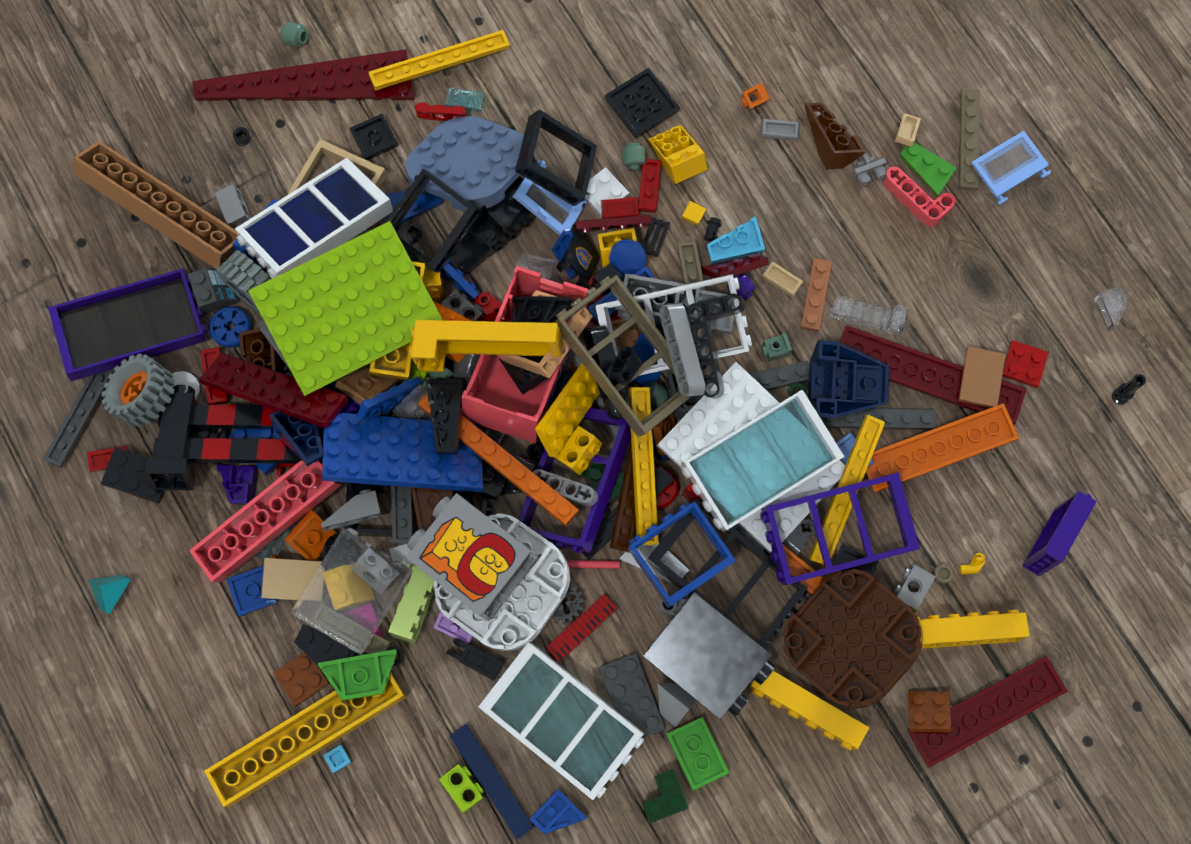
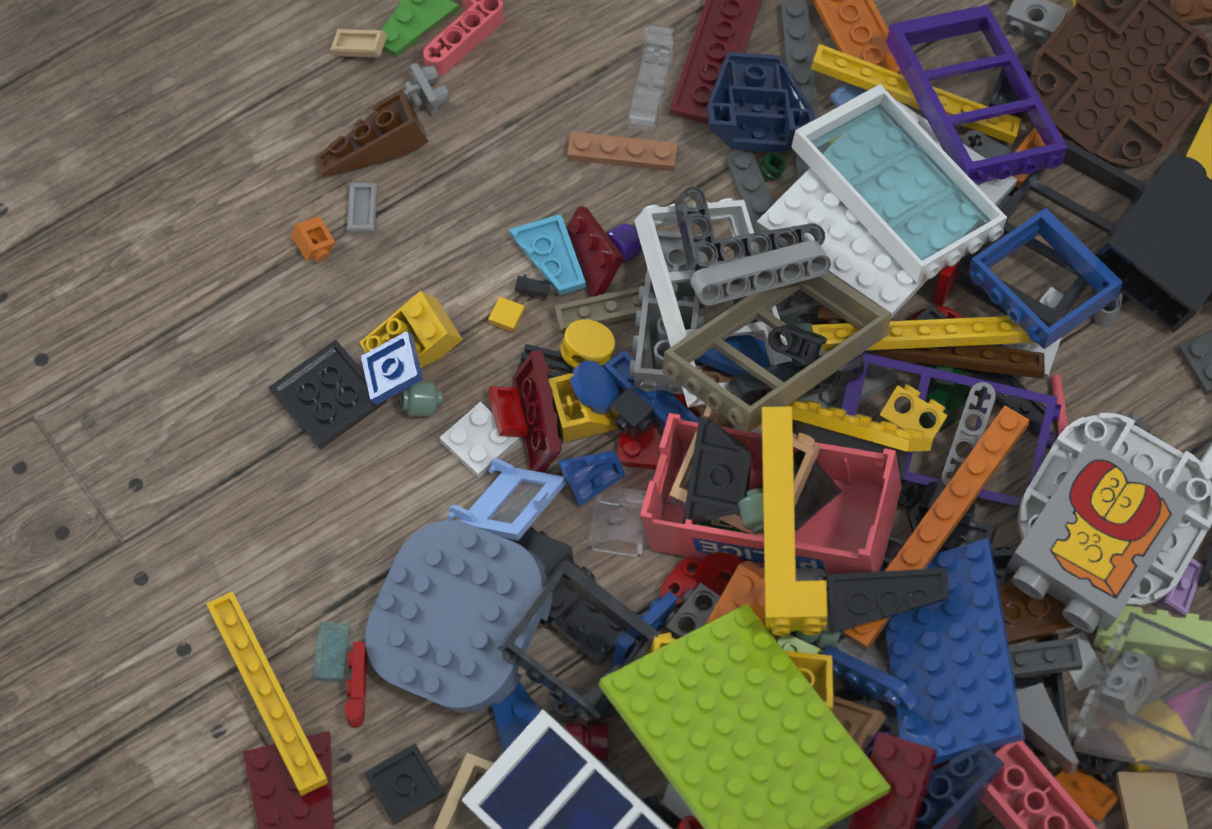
camera: 90 degrees left, 10 degrees down
black window [515,109,597,206] -> none
red tile [546,594,618,663] -> none
black flag [556,230,600,289] -> none
red tile [638,159,661,213] -> none
sand green brick [761,333,792,362] -> none
tan tile [762,261,803,298] -> none
none -> plate [361,331,423,405]
none -> yellow head [560,319,615,368]

